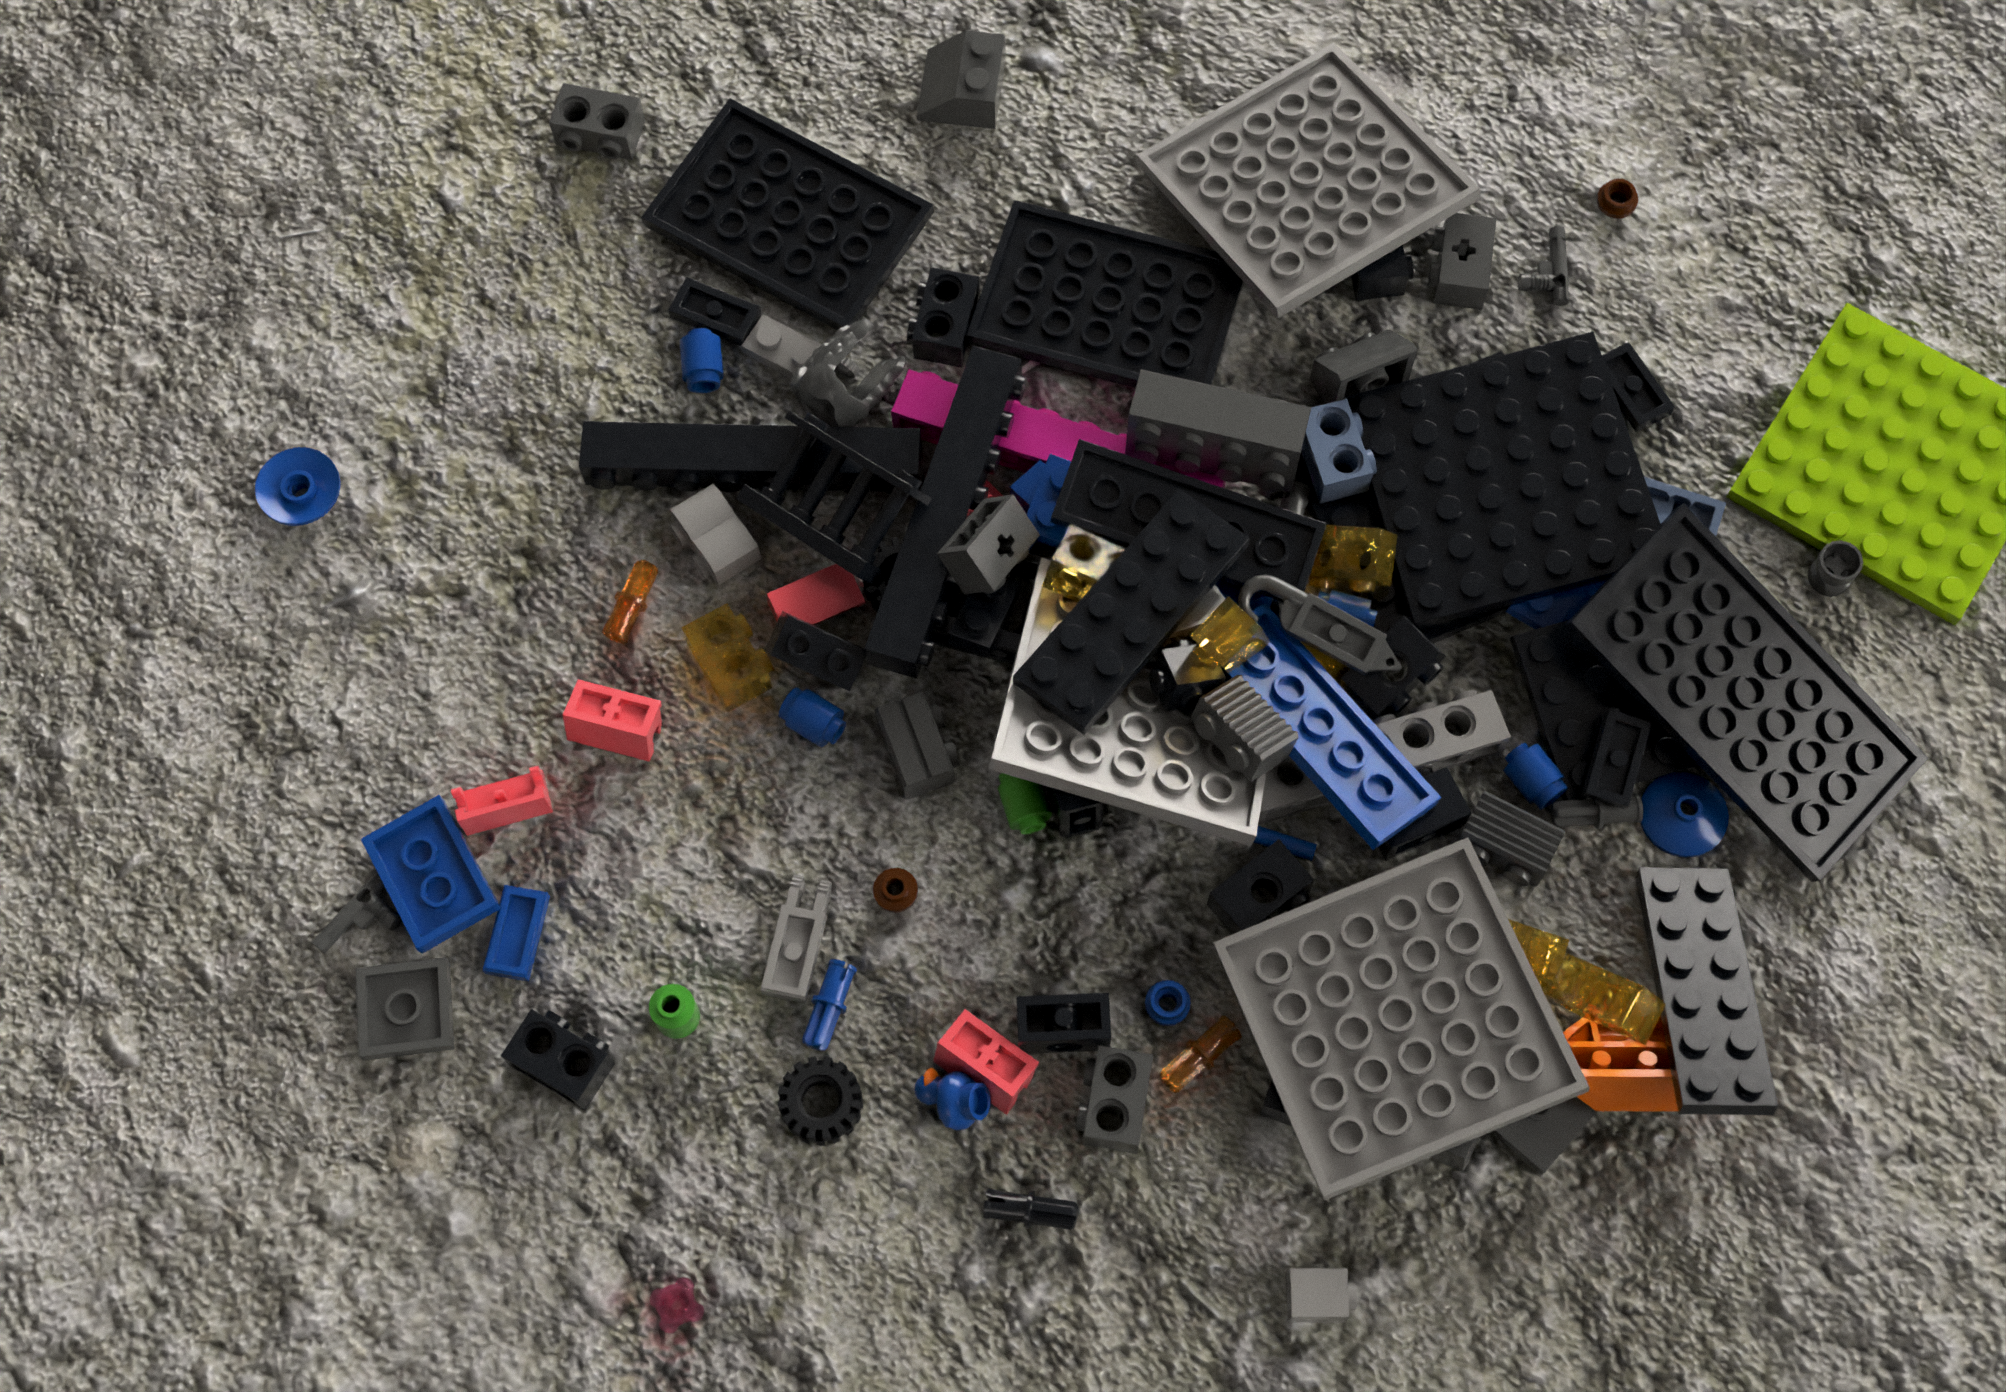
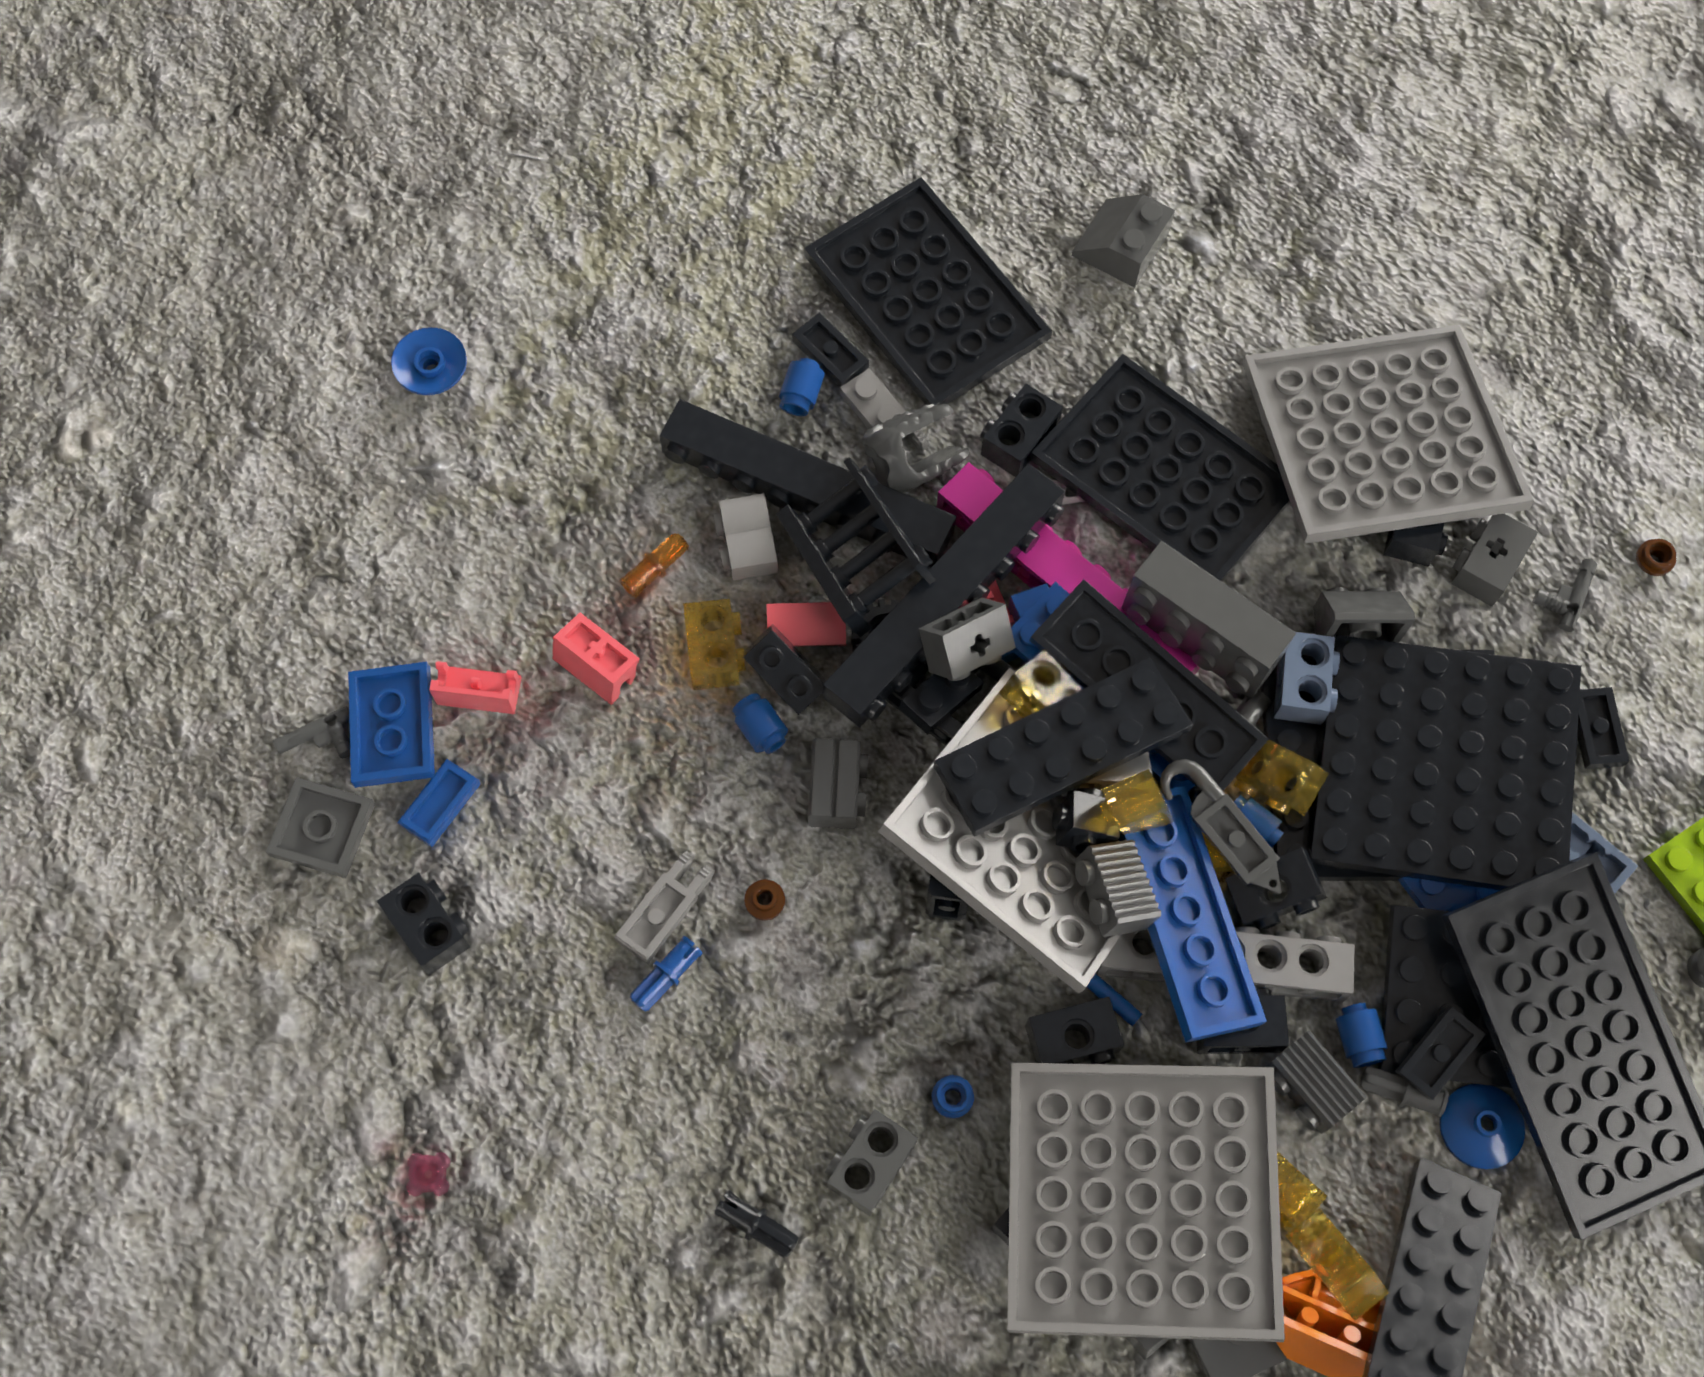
camera: 20 degrees right, 0 degrees up
dark grey brick [549,83,645,160] -> none
bright green brick [649,984,700,1039] -> none
black tyre [778,1056,863,1146] -> none
blue animal [914,1068,991,1131] -> none
coral hinge [933,1009,1039,1115] -> none
bright green brick [997,773,1052,834] -> none
black brick [1016,993,1111,1054] -> none
clear orange axle [1159,1015,1242,1093] -> none

